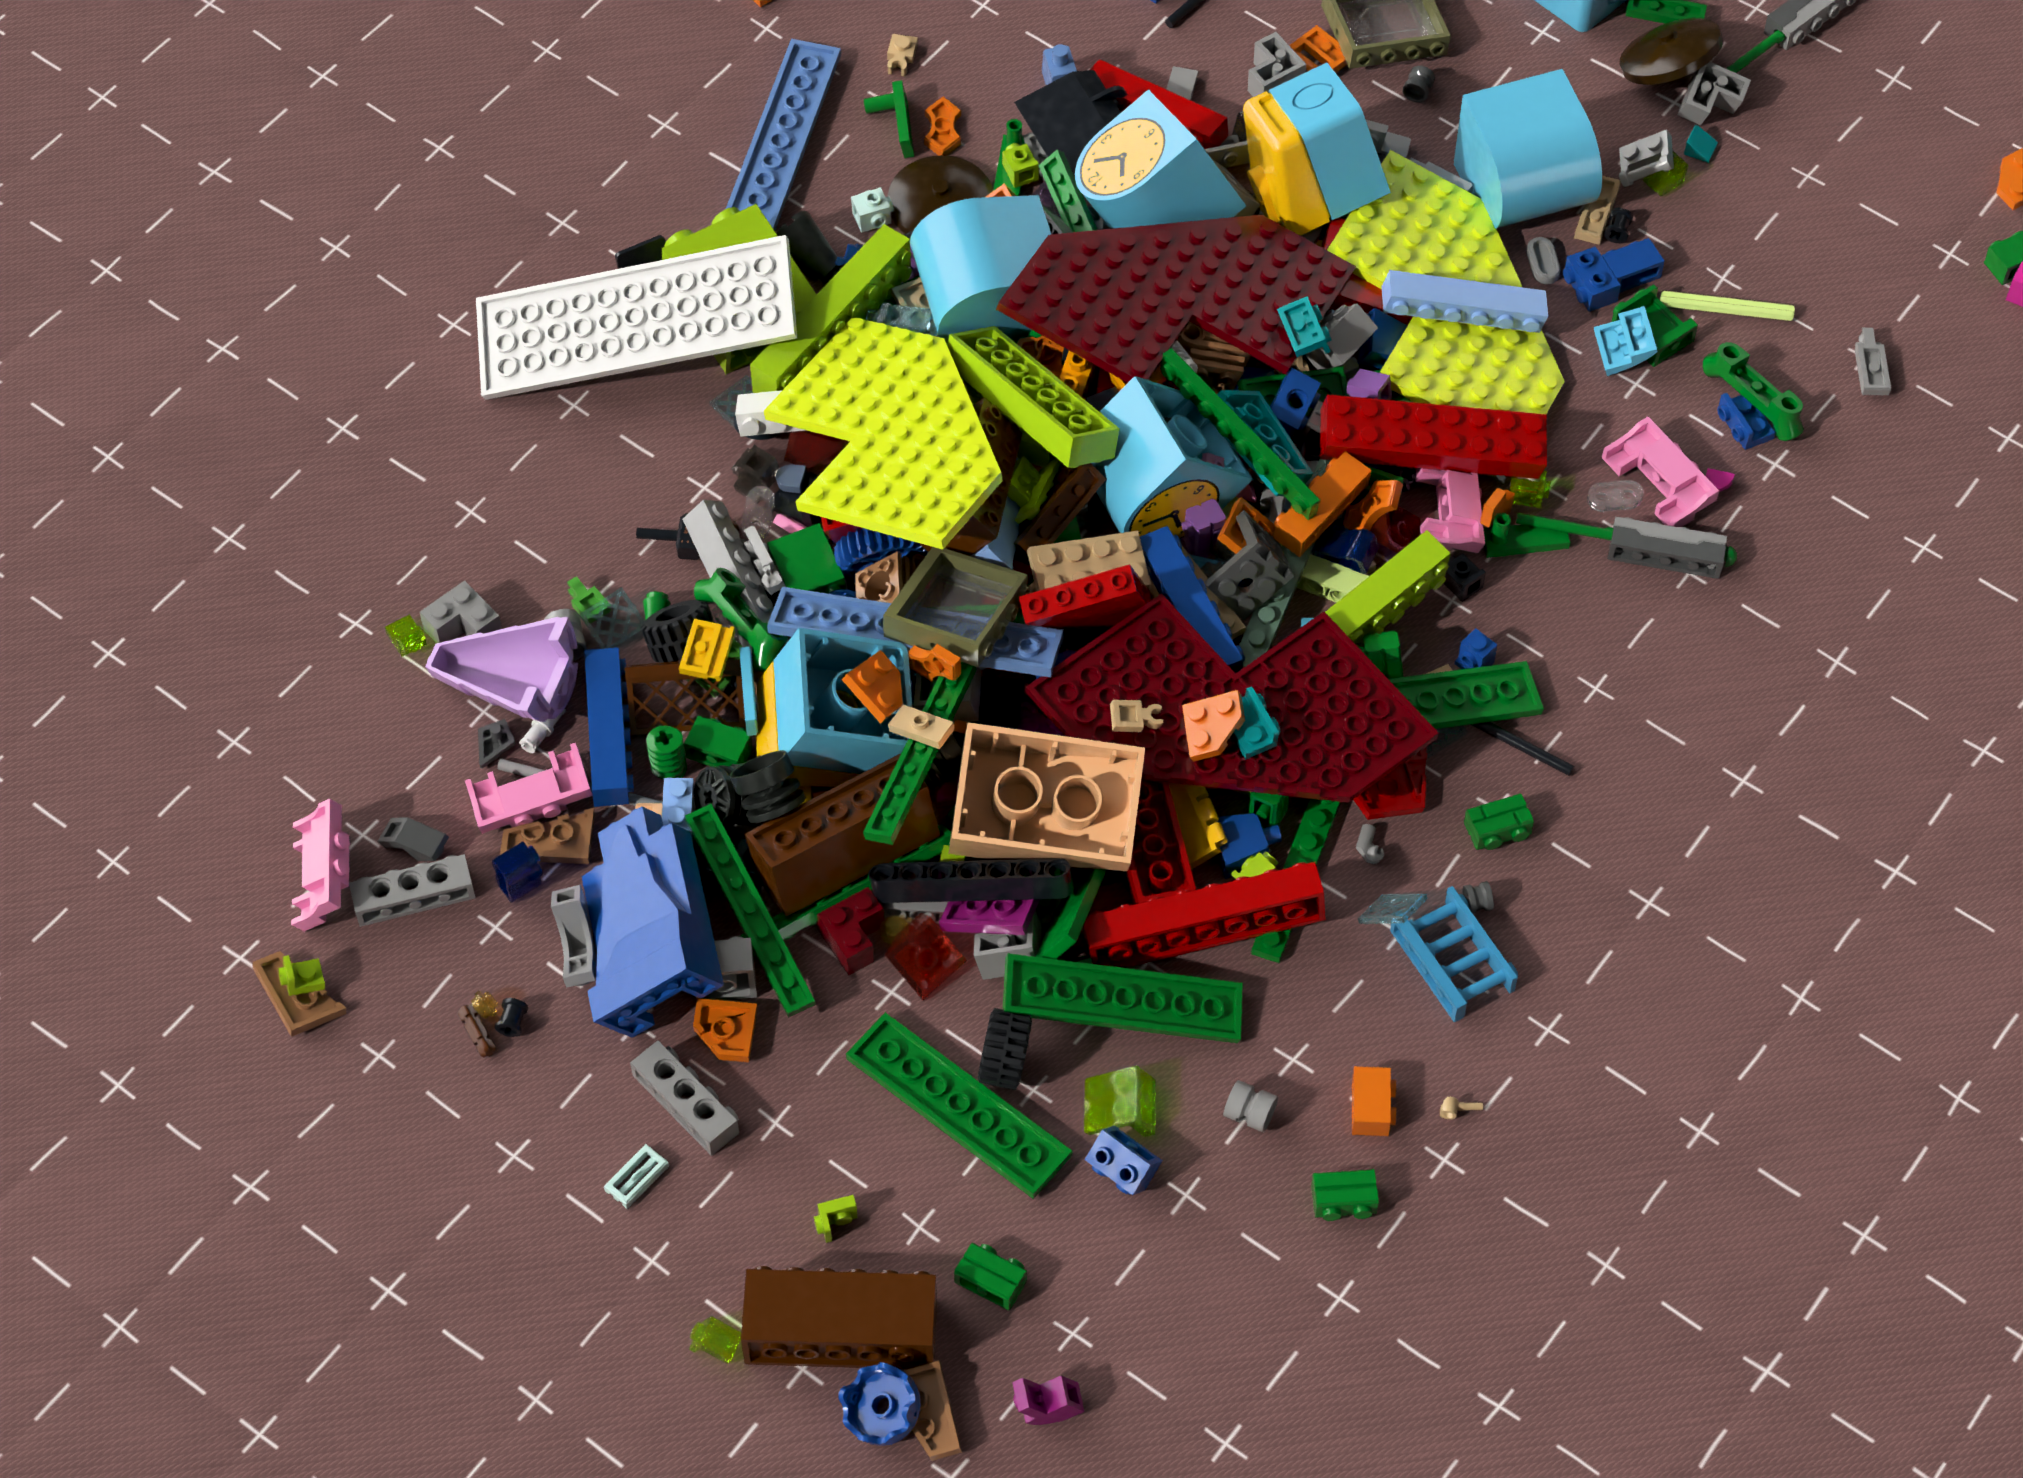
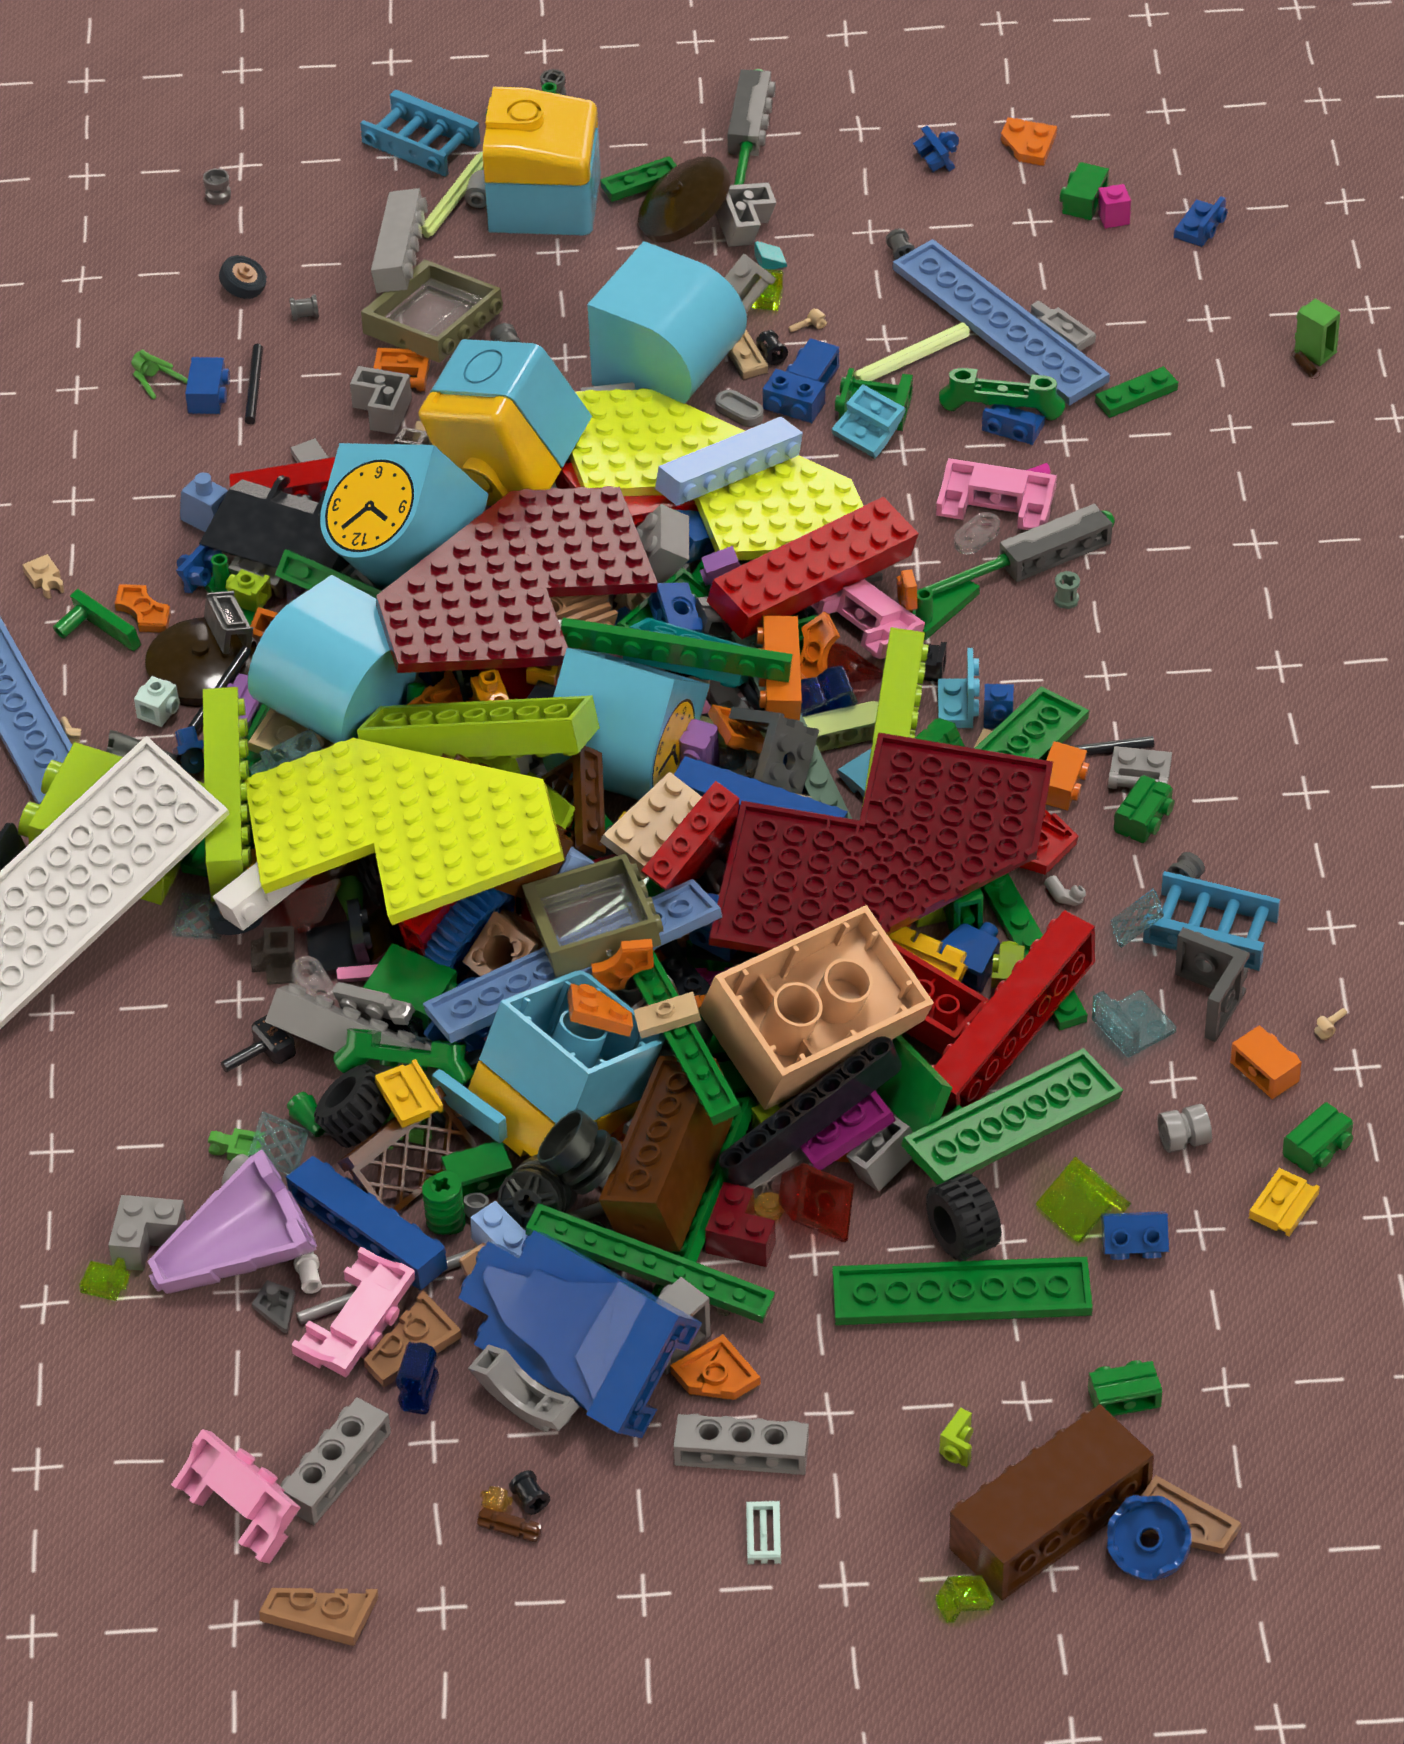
camera: 40 degrees left, 10 degrees down
lime bracket [278,955,325,996] -> none
dark grey slope [377,817,449,861] -> none
sand blue tile [776,464,807,493] -> none
magenta brick [1012,1375,1085,1425] -> none
tan plate [1110,700,1163,732] -> none
plate [1182,690,1245,762] -> none
teal bracket [1232,686,1281,760] -> none
teal bracket [1277,296,1332,357] -> none
clear neon green bracket [1510,470,1551,508] -> none
none -> tan hand [60,716,81,745]
none -> blue hips [176,545,223,593]
none -> dark grey window [204,591,253,654]
none -> light grey hinge [464,1193,489,1219]
none -> tan hand [789,309,827,333]
none -> dark grey bush [886,228,915,260]
none -> medium blue plate [893,239,1110,406]
none -> blue hips [913,125,959,172]
none -> medium azure bracket [938,648,980,728]
none -> orange brick [1046,741,1090,811]
none -> sand green bush [1054,571,1080,609]
none -> clear light blue bracket [1092,990,1177,1058]
none -> green plate [1095,366,1178,418]
none -> light grey plate [1108,746,1172,789]
none -> dark grey bracket [1175,927,1250,1042]
none -> yellow plate [1249,1168,1320,1237]

